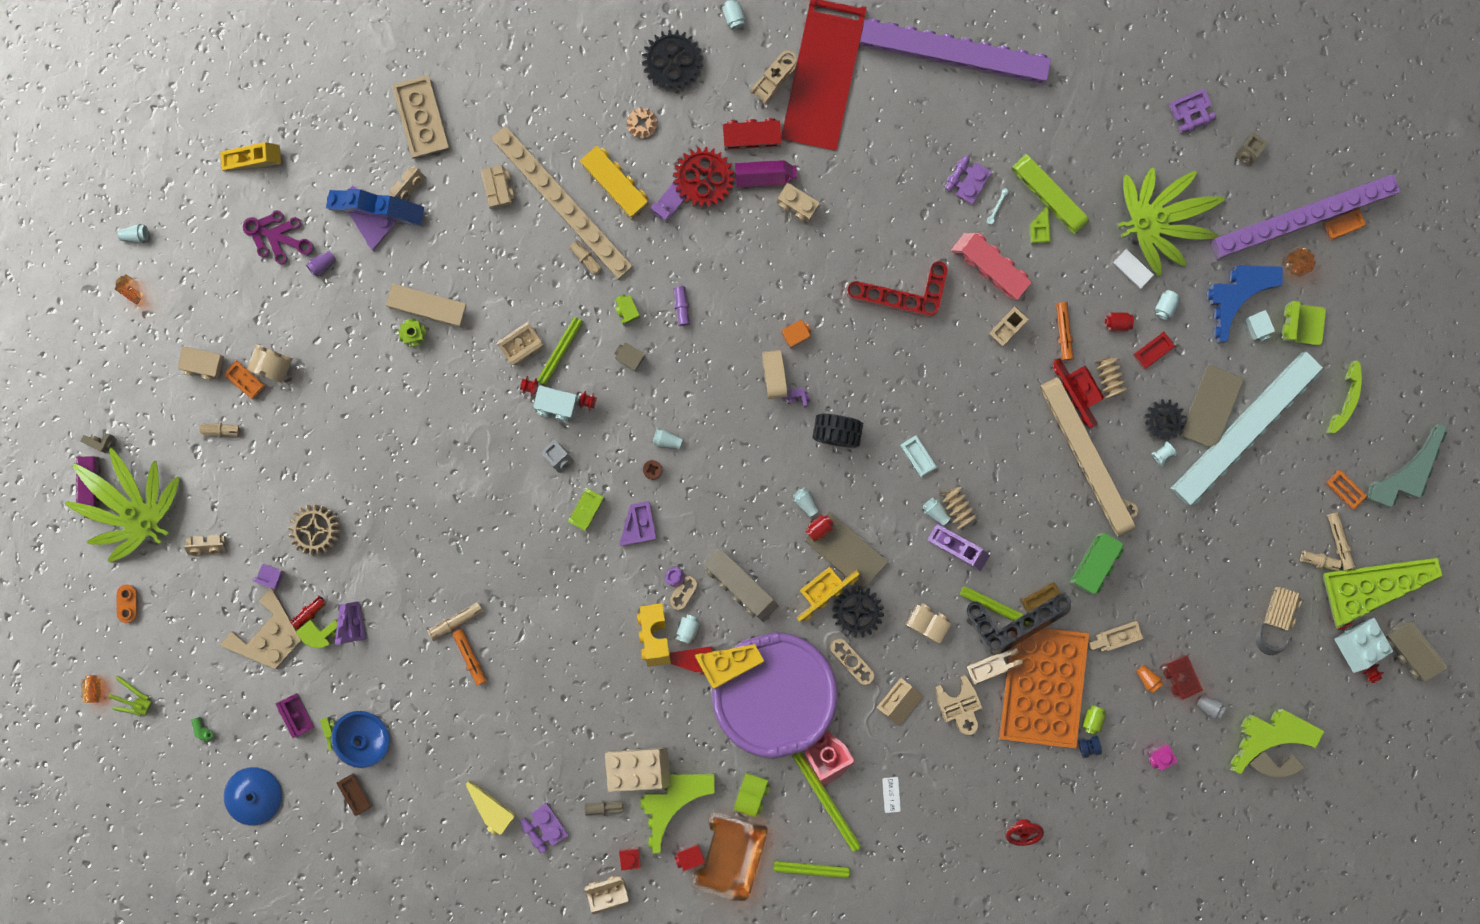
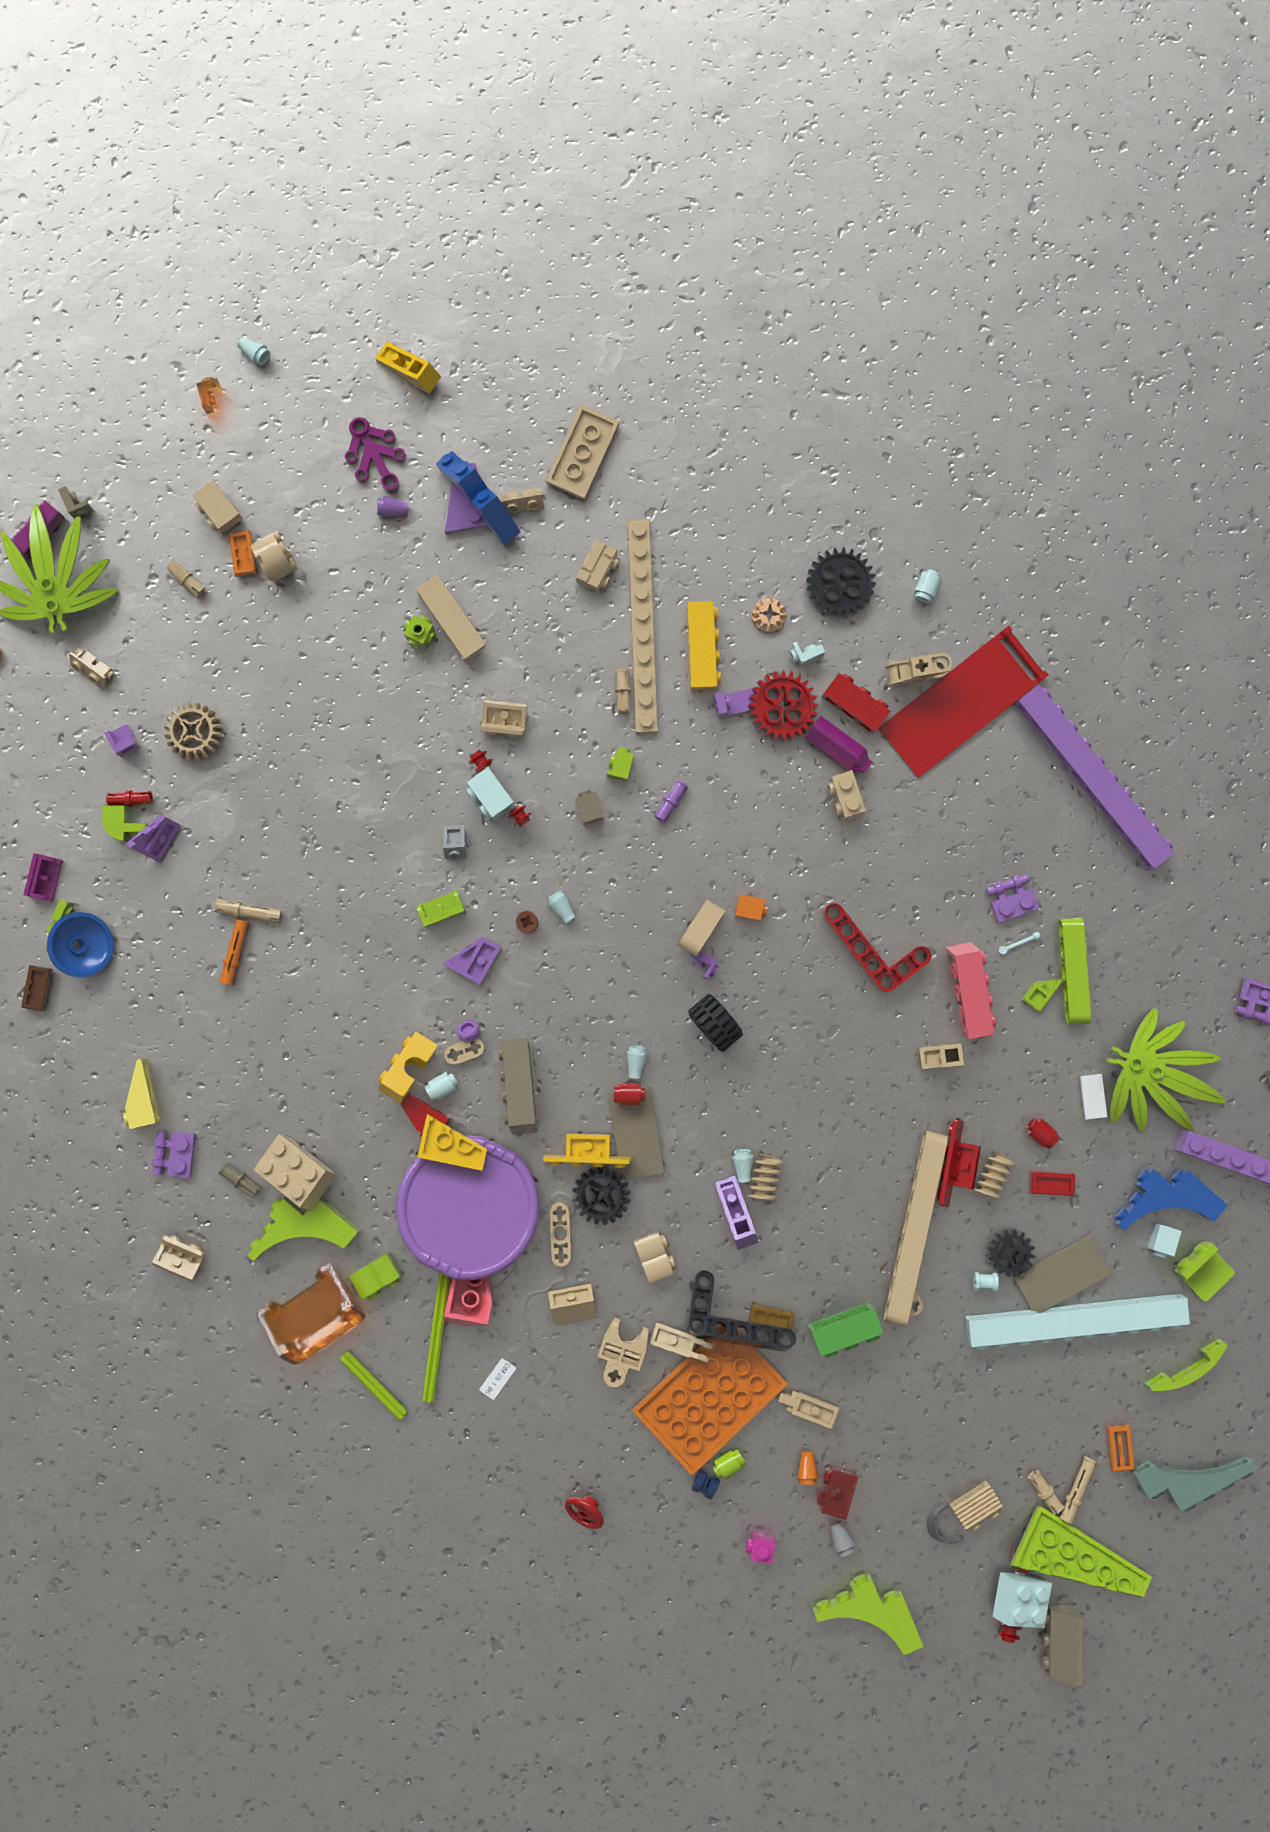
camera: 40 degrees right, 0 degrees up
tan wing [220,588,302,669] -> none
lime axle [537,317,583,386] -> none
red brick [619,847,641,871] -> none
red brick [674,843,705,872] -> none
light aqua tile [900,435,937,477] -> none
lime axle [960,586,1031,626] -> none
orange pin [1056,302,1074,361] -> none
light aqua brick [1155,290,1180,320] -> none
dark tan brick [1248,751,1304,777] -> none
clear orange brick [1286,247,1316,276] -> none
none -> light aqua bracket [790,642,825,667]

